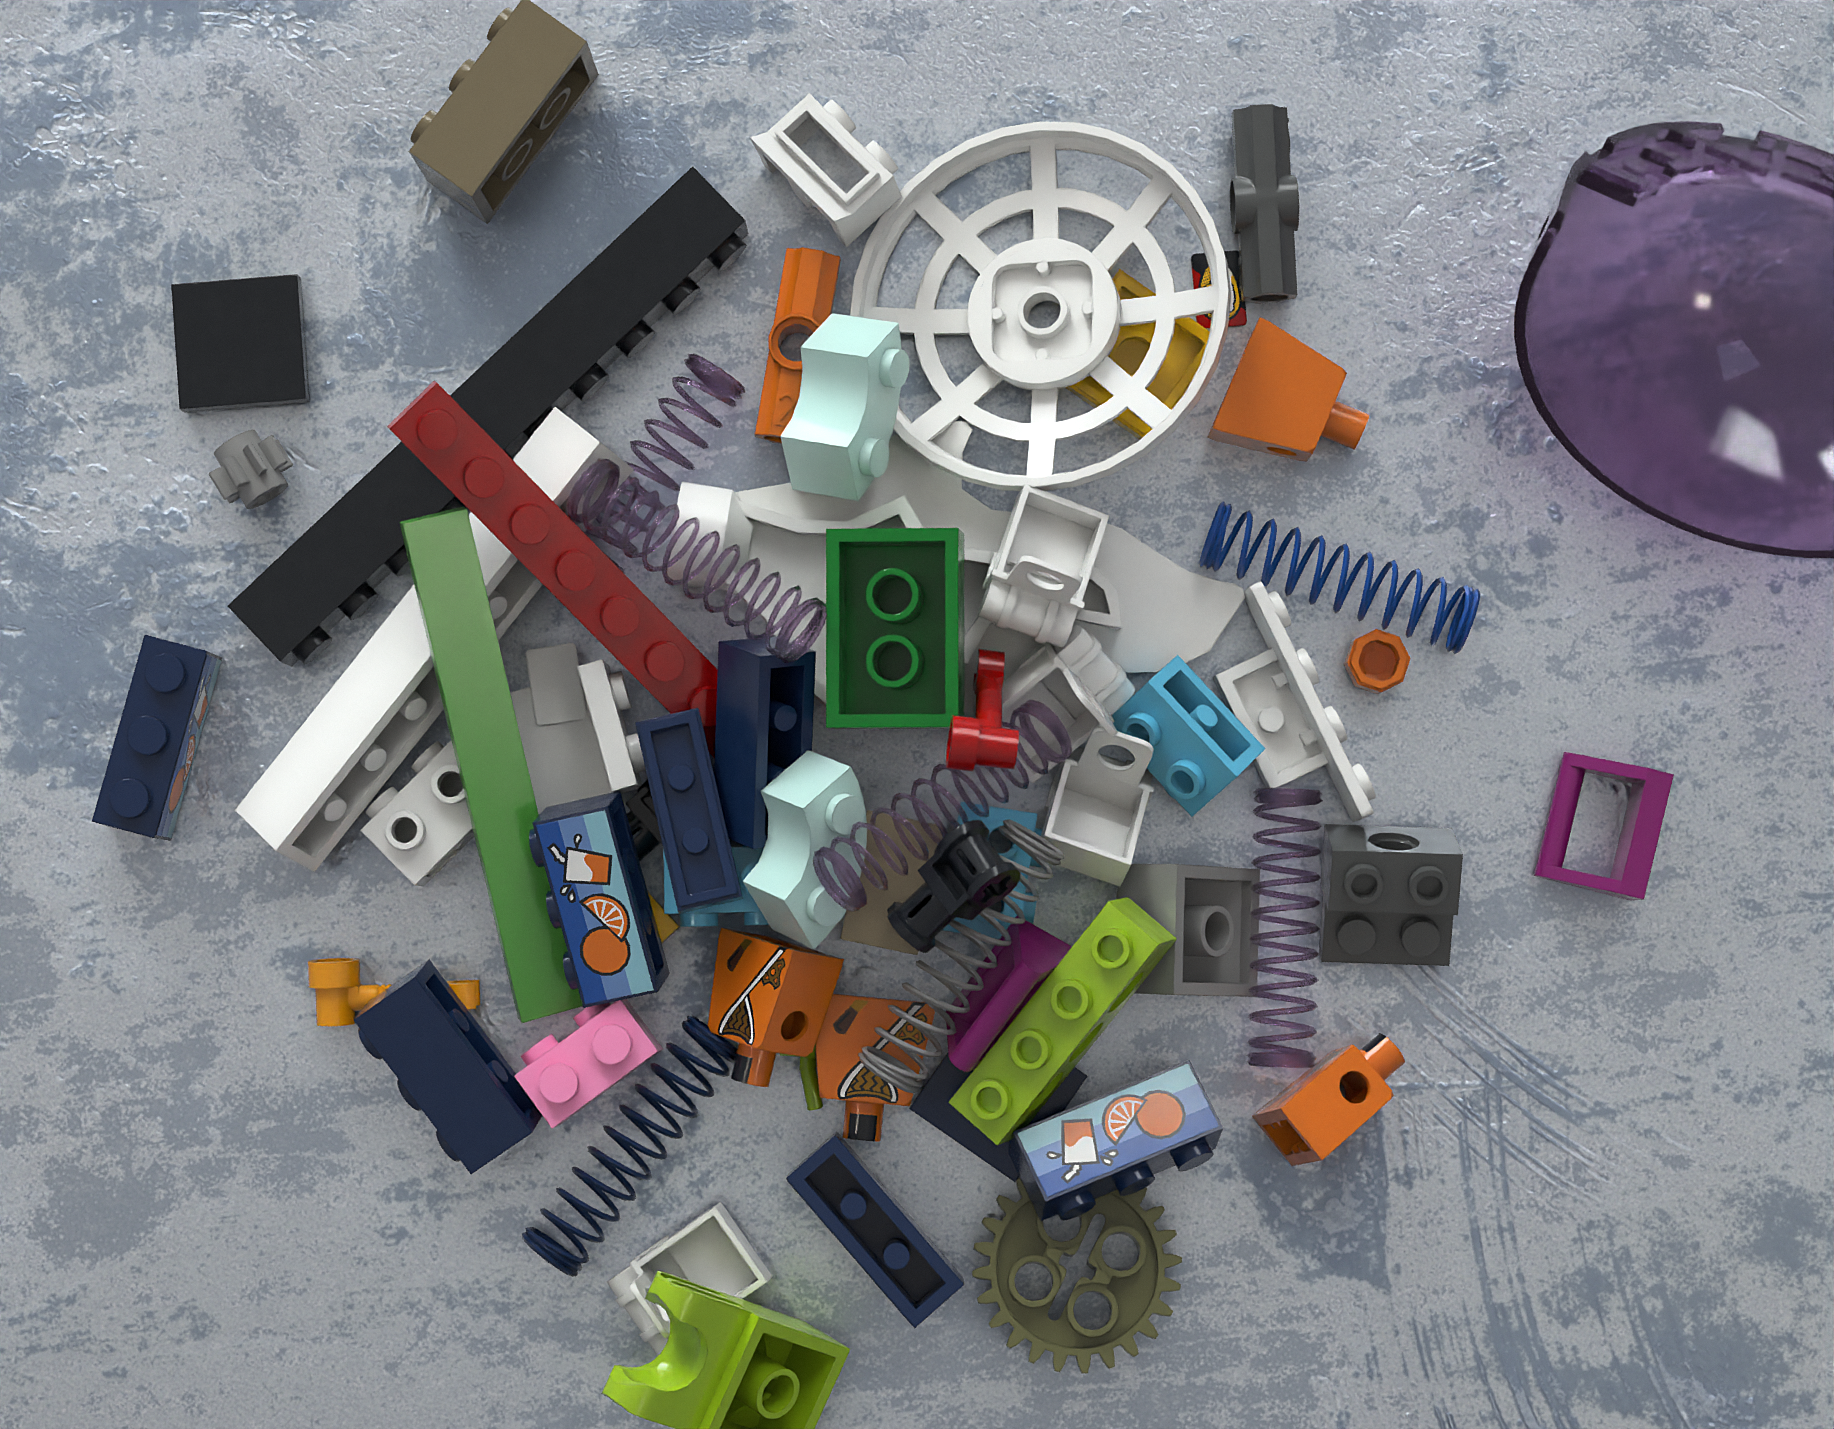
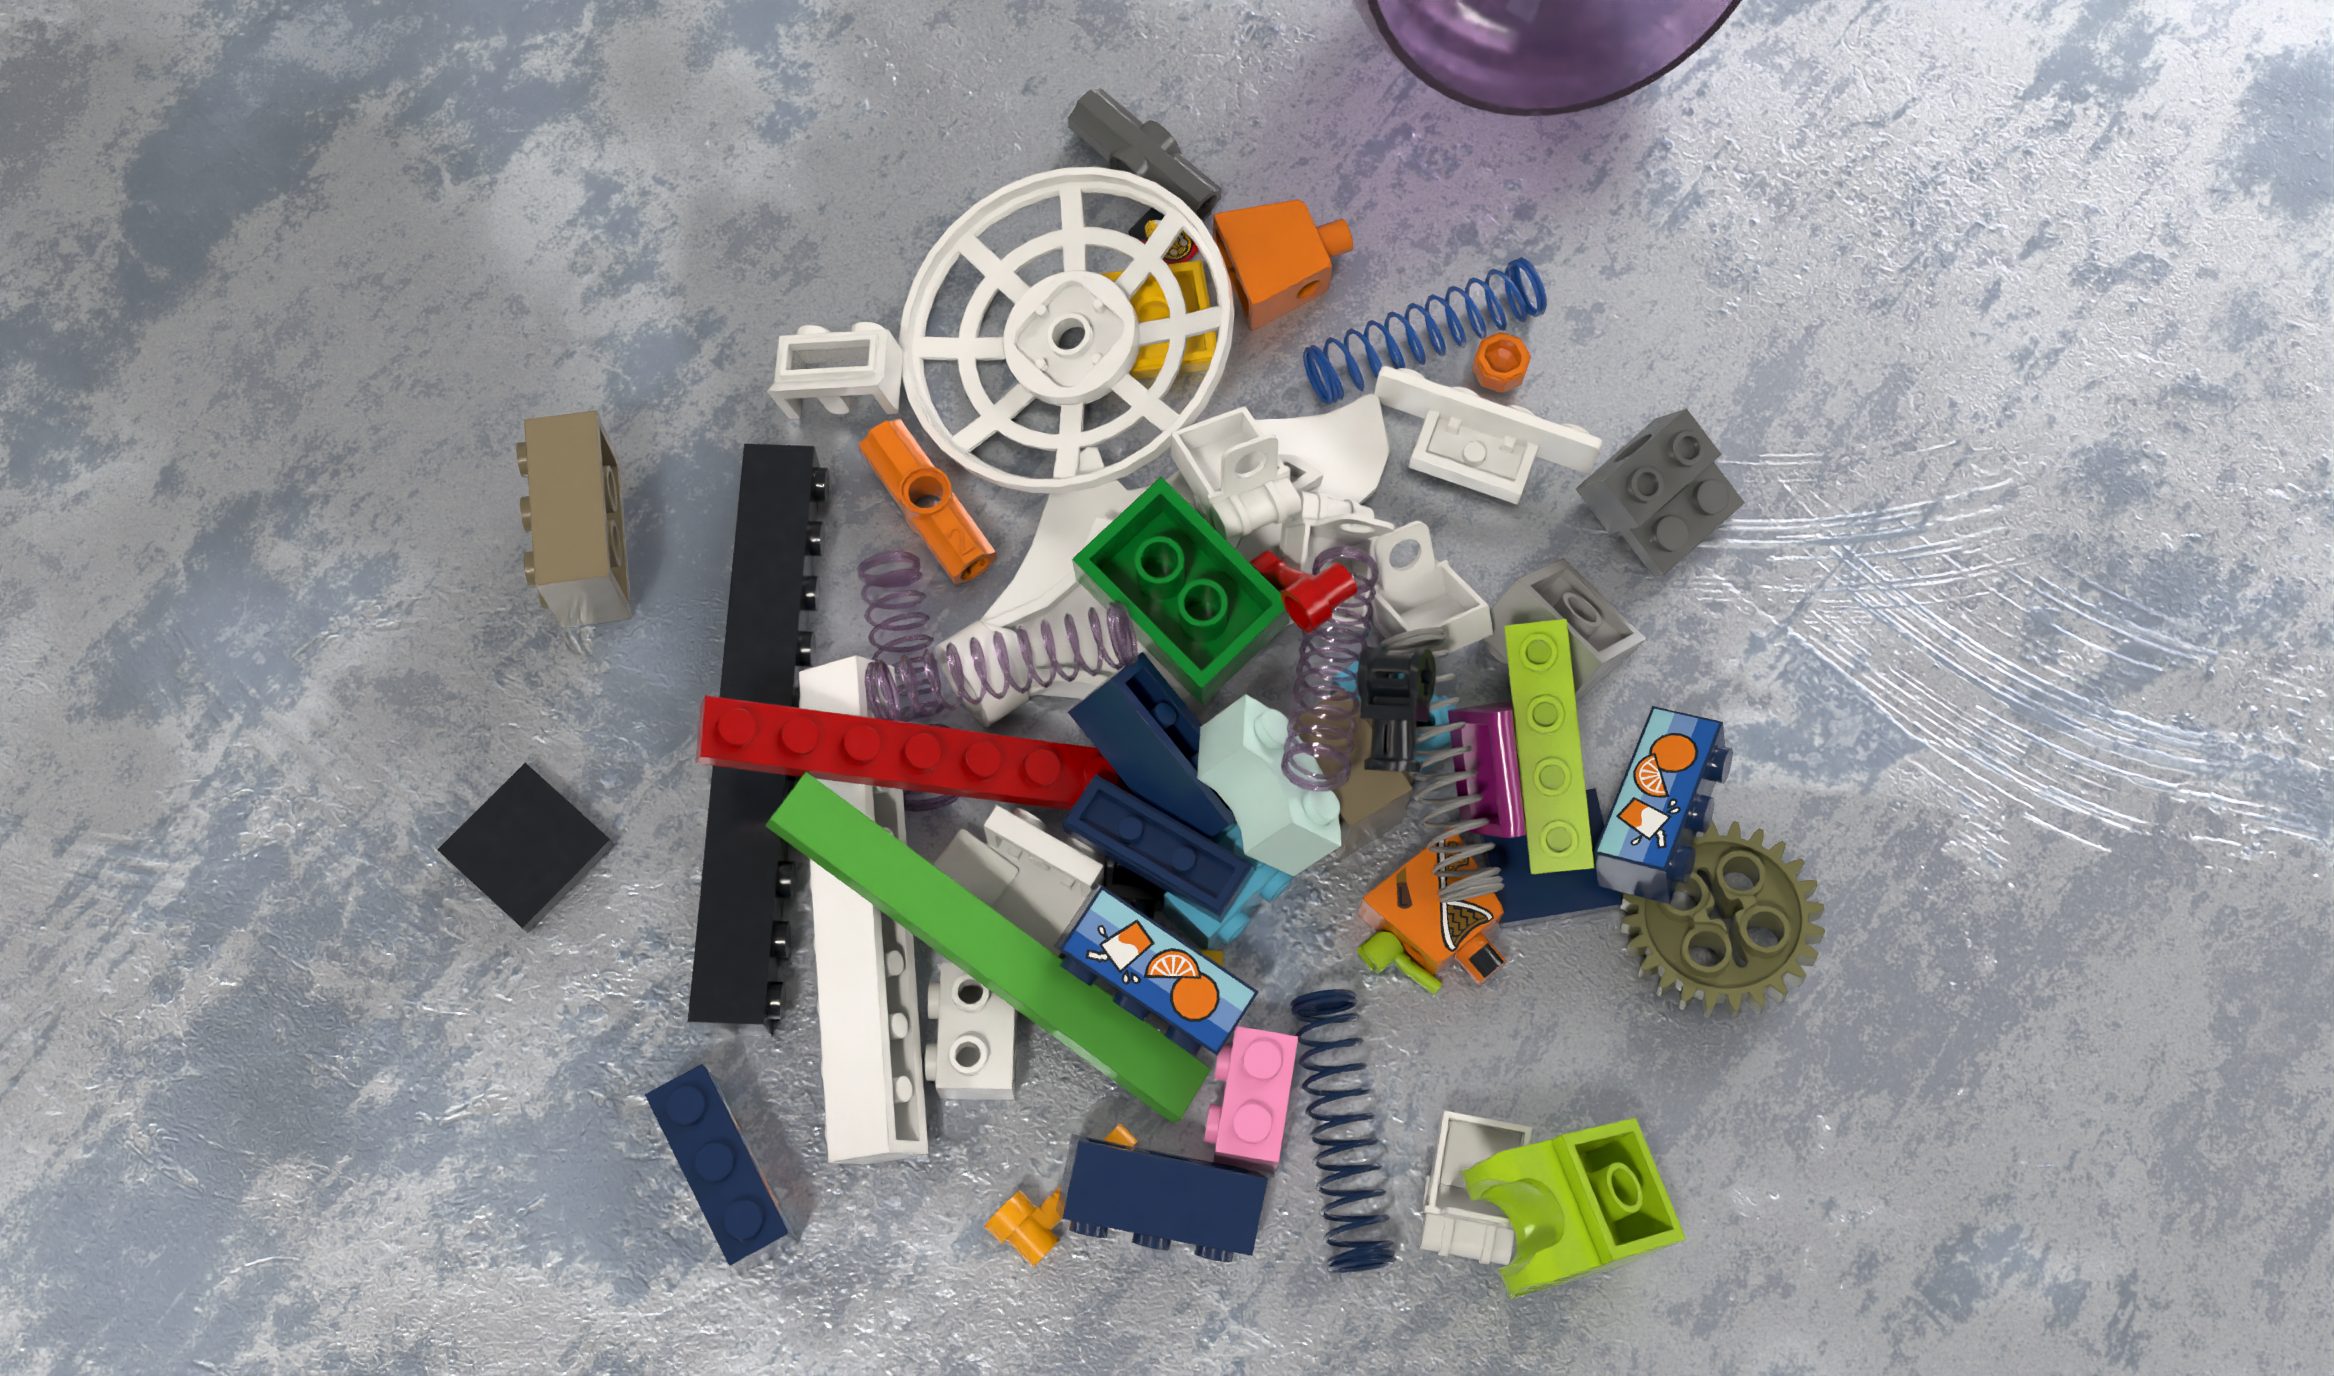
camera: 45 degrees left, 15 degrees down
light grey gear [209,430,293,509] -> none
orange torso [708,928,844,1087] -> none
light aqua brick [780,313,909,501] -> none
dark blue brick [786,1131,964,1328] -> none
medium azure brick [1112,655,1265,817] -> none
clear purple piece [1246,788,1323,1068] -> none
orange torso [1252,1033,1405,1166] -> none
magenta tile [1534,752,1674,901] -> none

